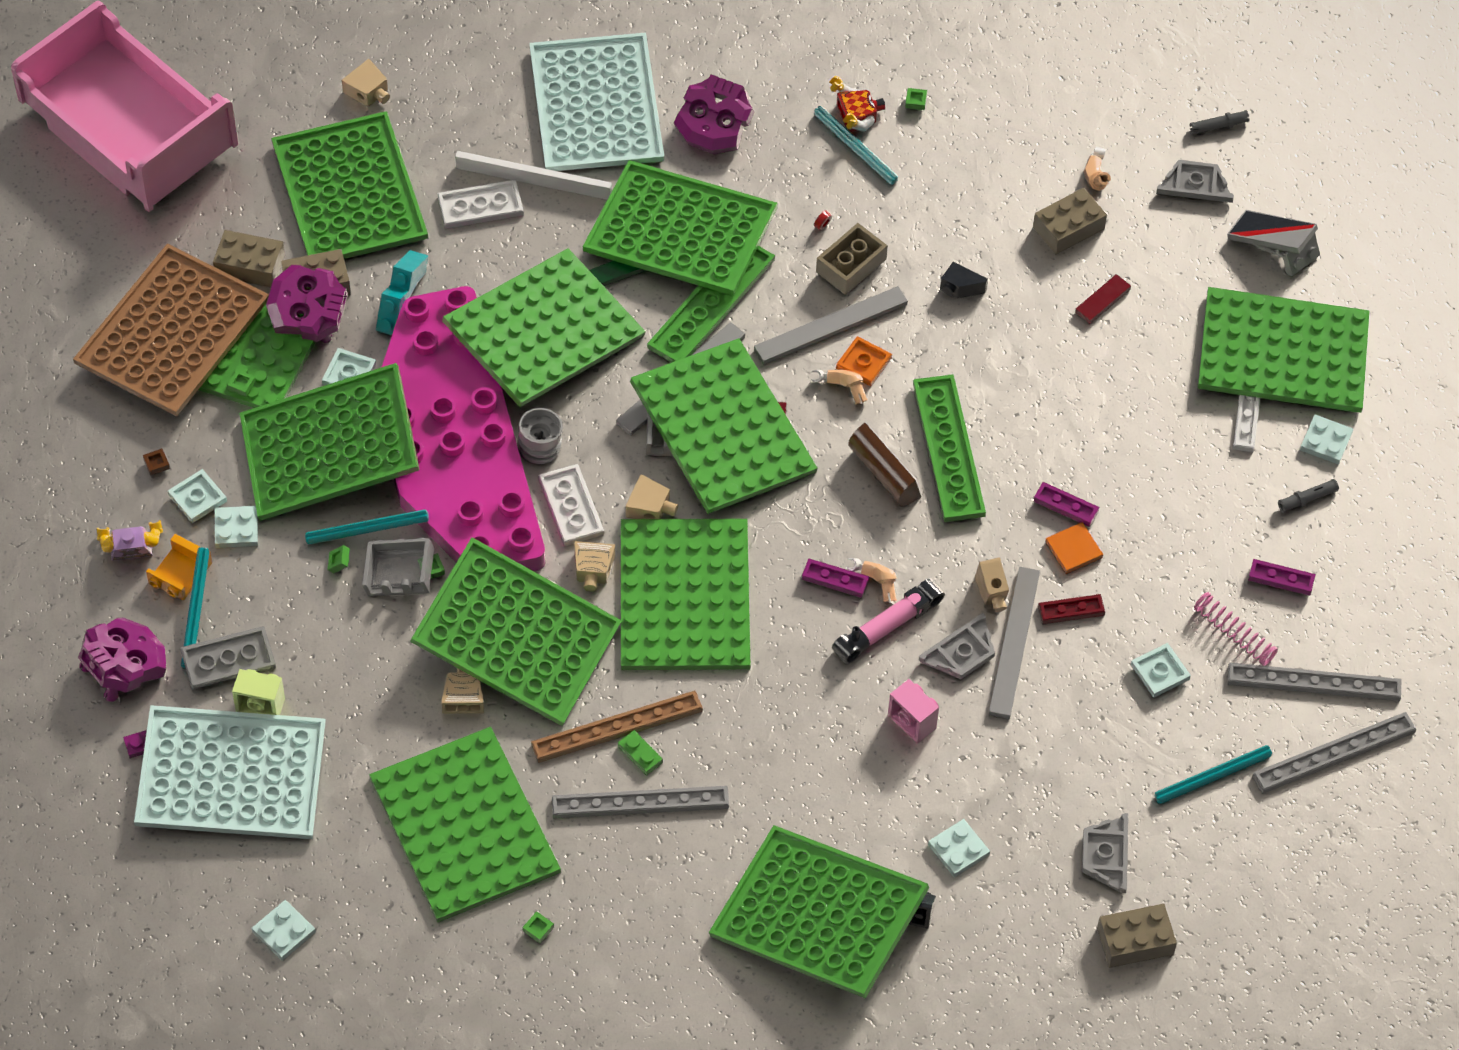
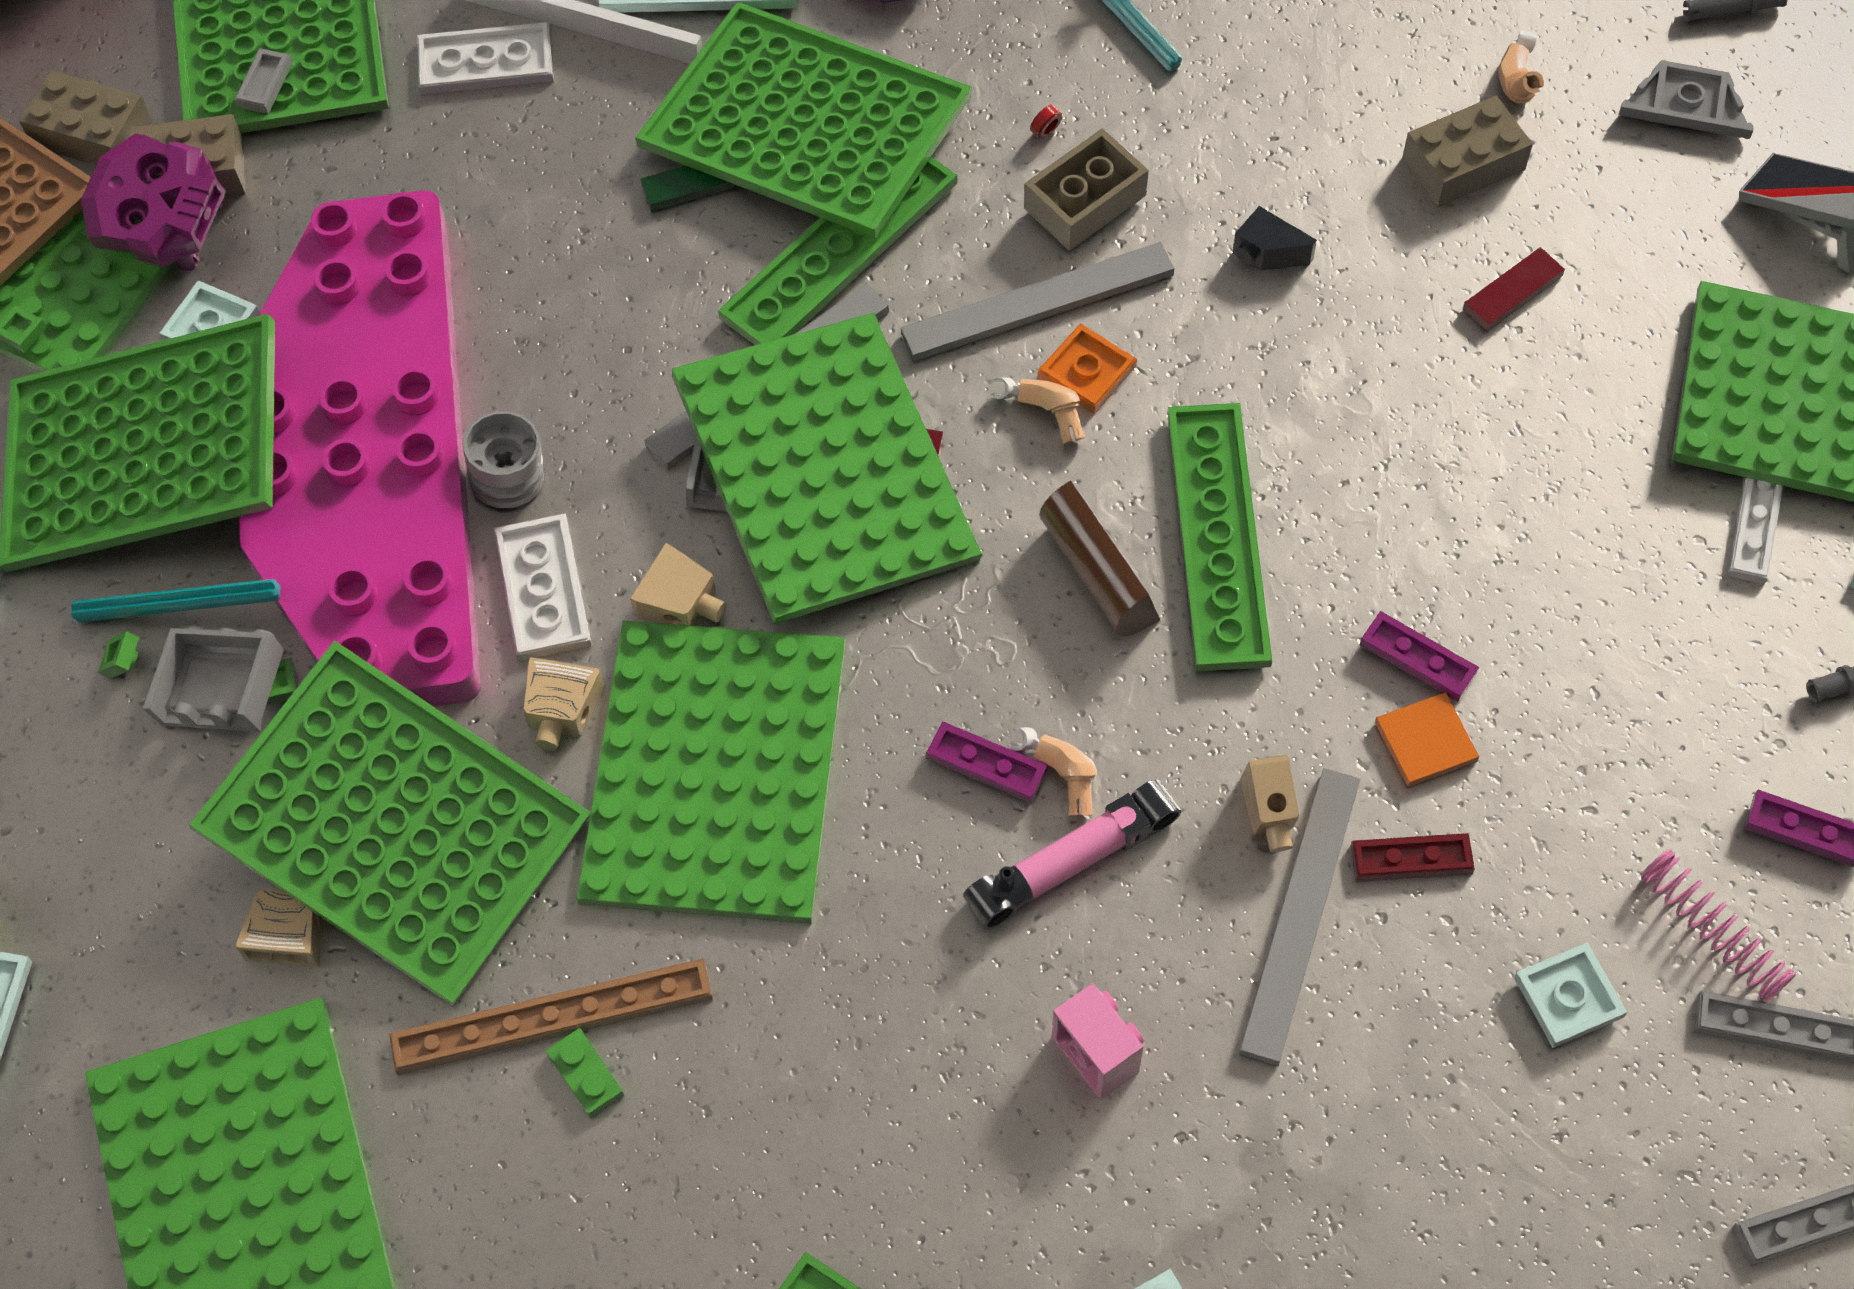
camera: 10 degrees right, 5 degrees up
teal arch [376,250,429,335] -> none
bright green plate [442,248,646,407] -> none
light grey tile [552,786,729,819] -> none
light grey wing [918,613,995,679] -> none
teal axle [1154,745,1272,804] -> none
none -> light grey tile [234,48,293,114]

